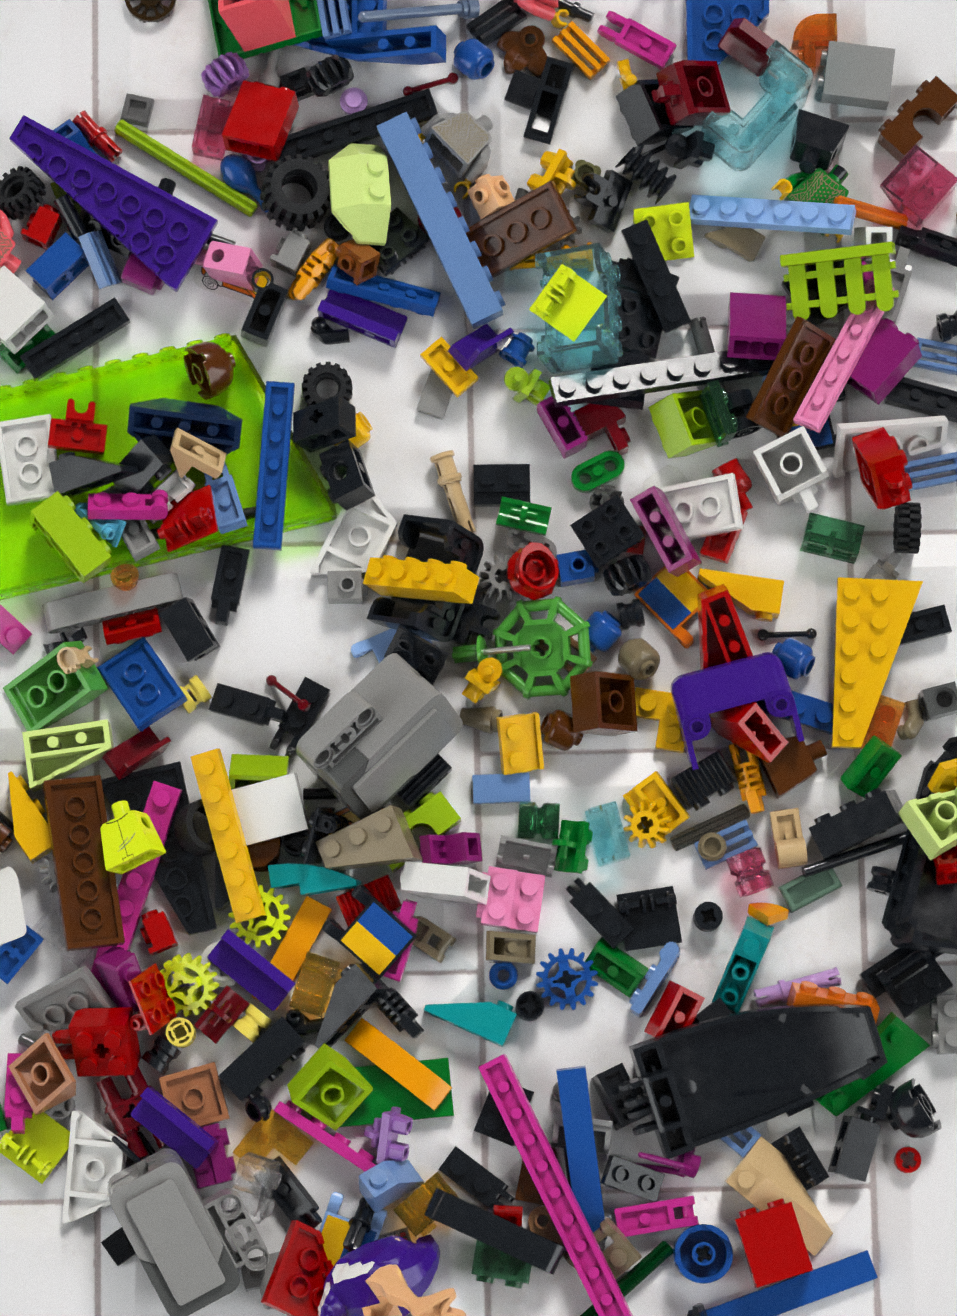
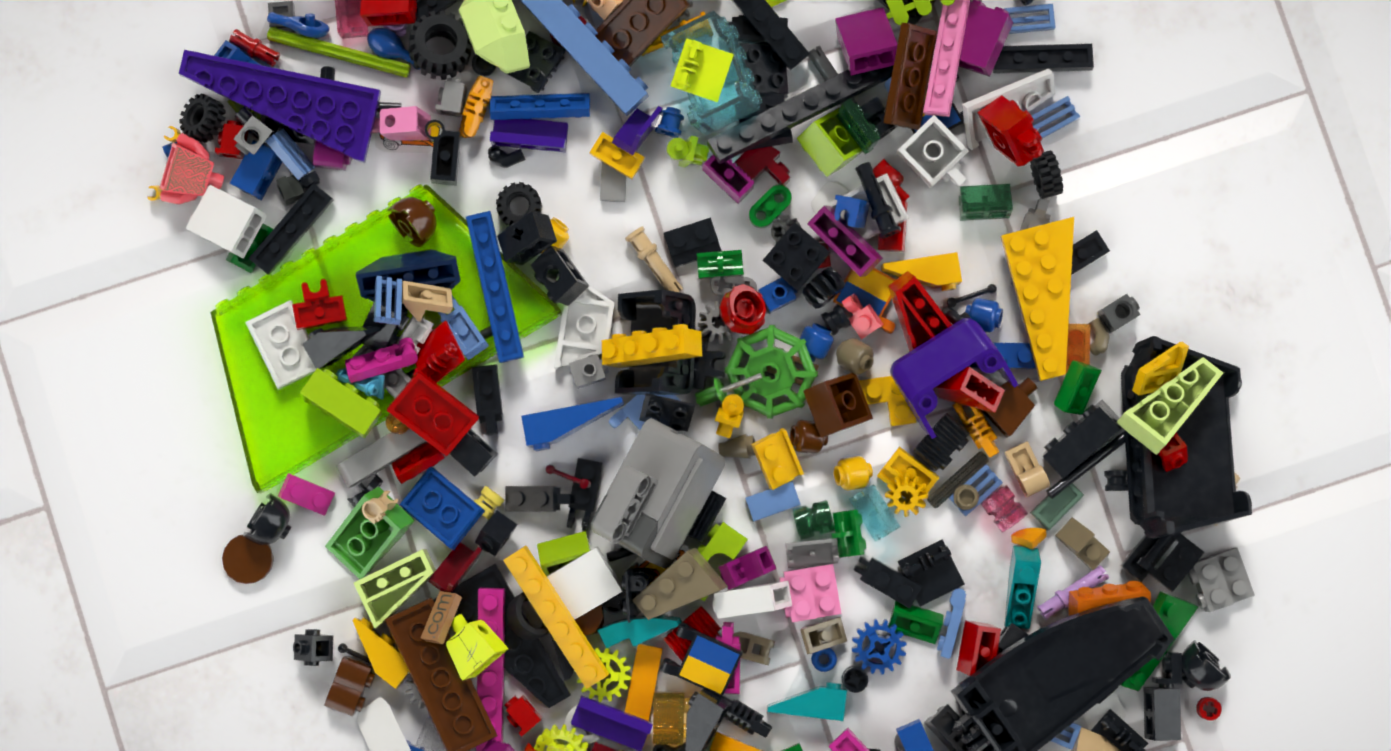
camera: 15 degrees left, 5 degrees up
dark orange brick [335,238,381,285] -> none
black wheel [693,902,723,932] -> none
none -> light grey brick [234,115,273,155]
none -> blue piece [267,12,330,38]
none -> pearl dark grey piece [276,171,320,206]
none -> medium blue tile [374,276,402,325]
none -> red plate [386,370,479,457]
none -> medium nougat tile [421,591,462,644]
none -> black brick [475,510,518,557]
none -> blue slope [521,397,624,452]
none -> yellow head [833,456,873,491]
none -> blue hinge [834,195,870,228]
none -> coral plate [842,294,884,340]
none -> black pin [855,162,901,239]
none -> black arm [942,306,970,324]
none -> dark tan slope [1055,517,1110,570]

